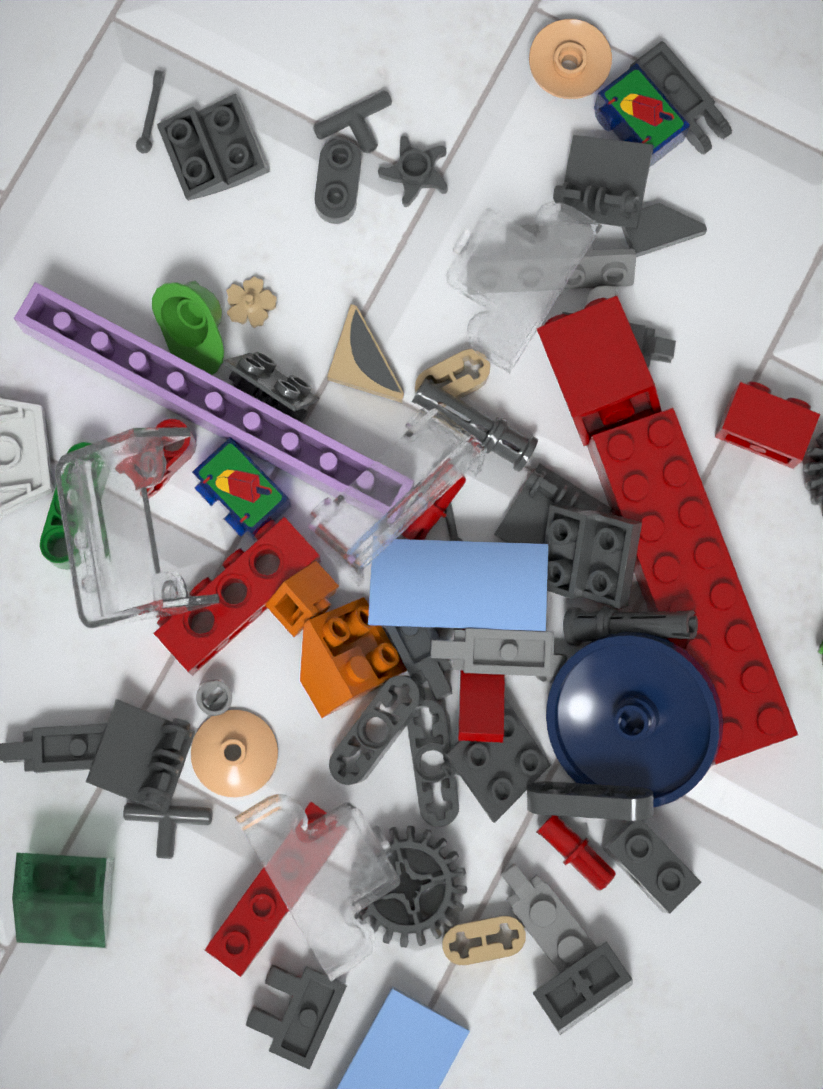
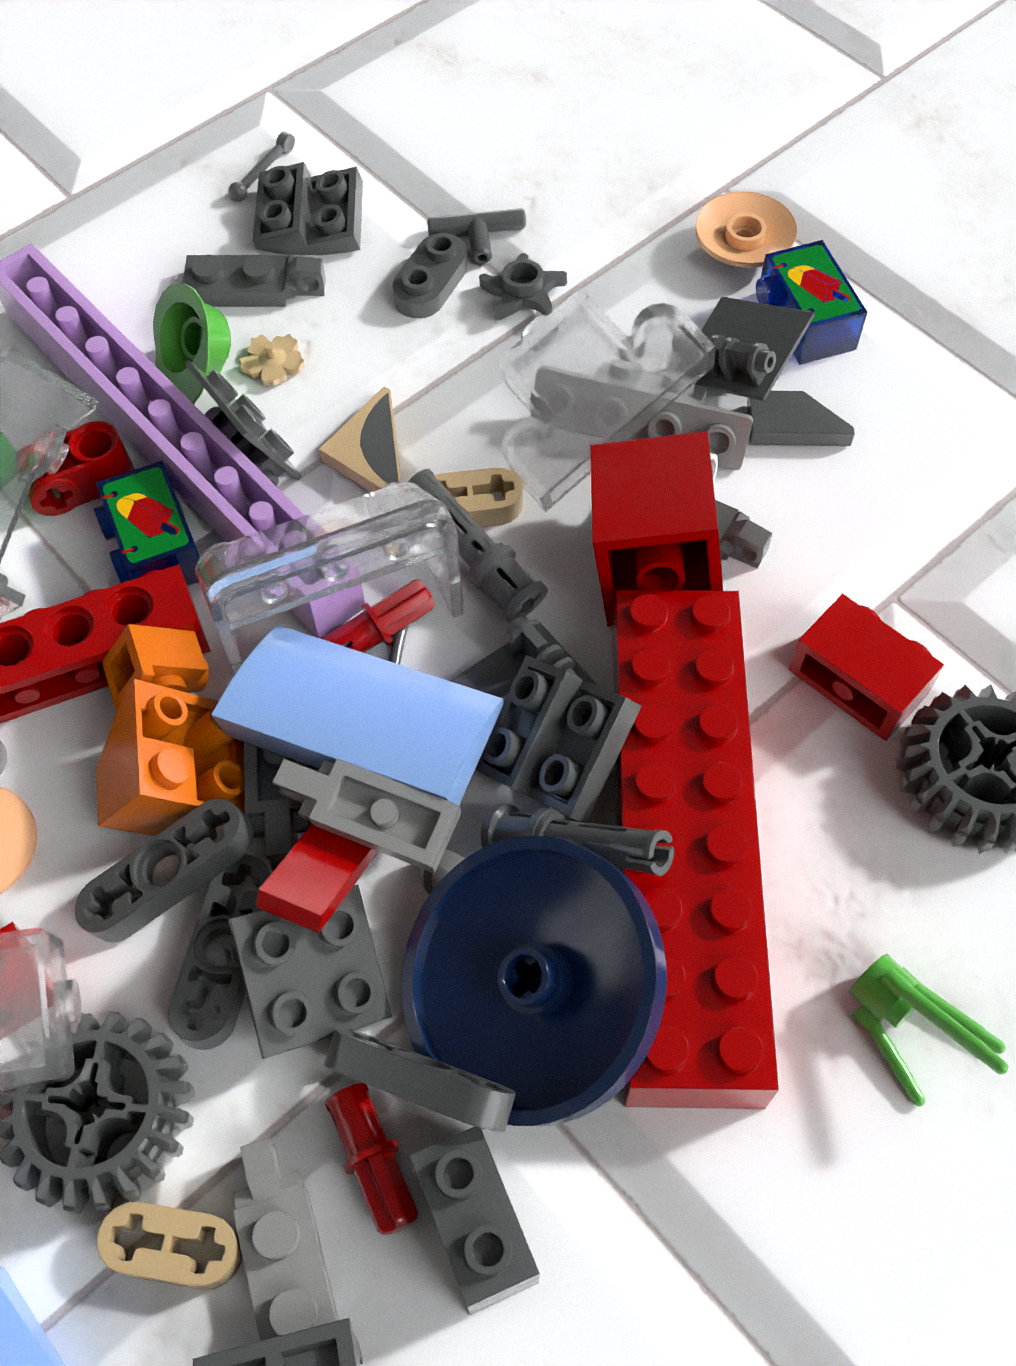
camera: 25 degrees right, 20 degrees down
dark grey hinge [629,41,732,155] -> none
none -> dark grey hinge [182,255,326,307]

